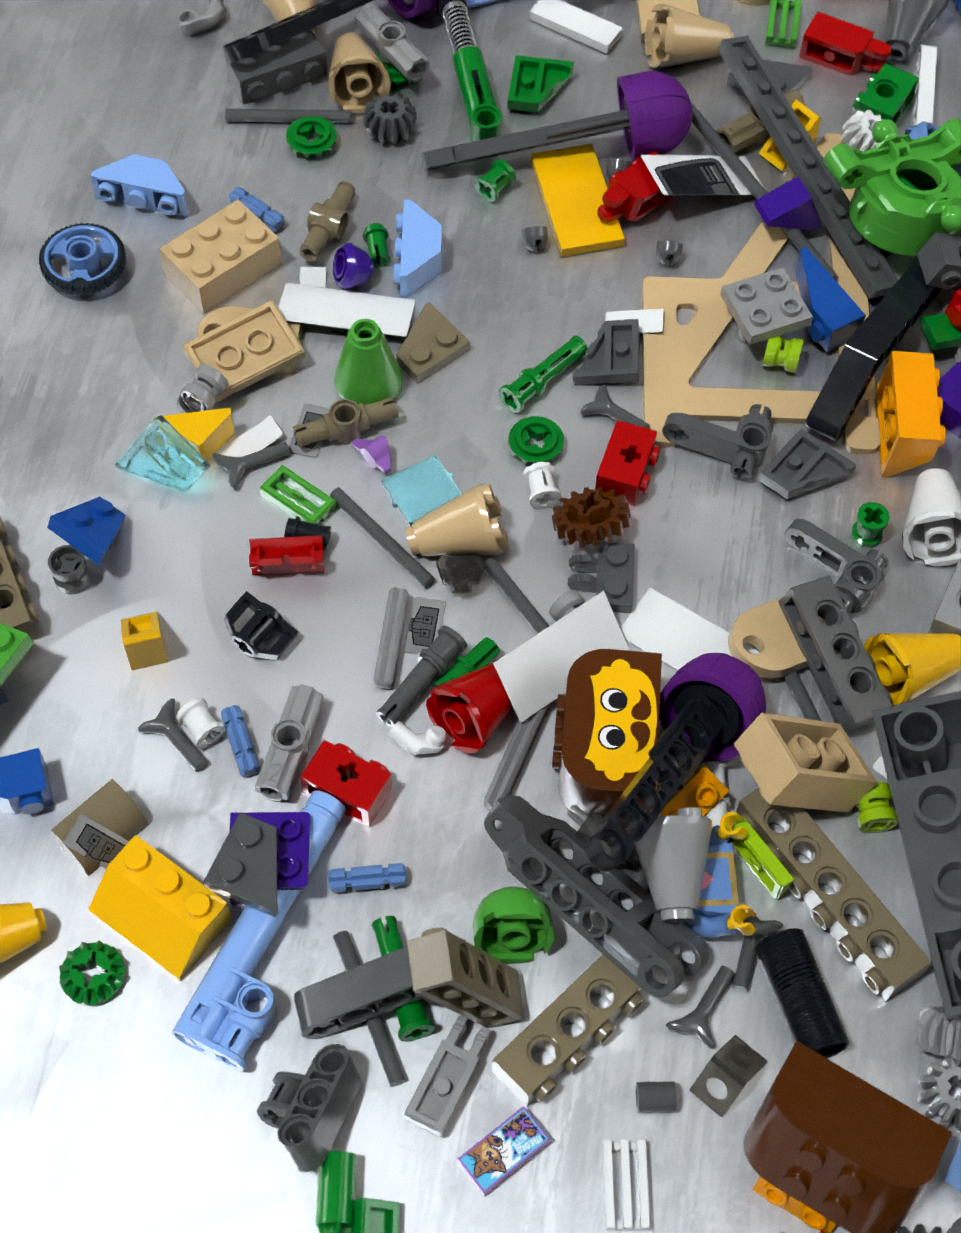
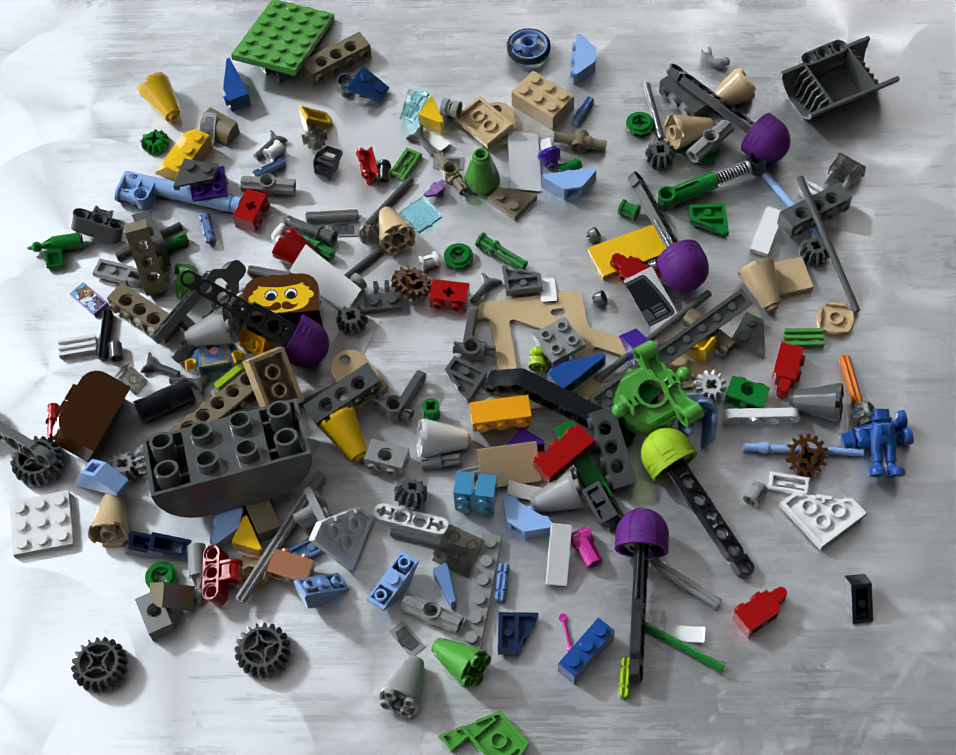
camera: 85 degrees right, 0 degrees up
none -> black axle [96,309,113,360]
none -> clear smoke brick [301,124,328,150]
none -> dark grey gear [336,304,368,336]

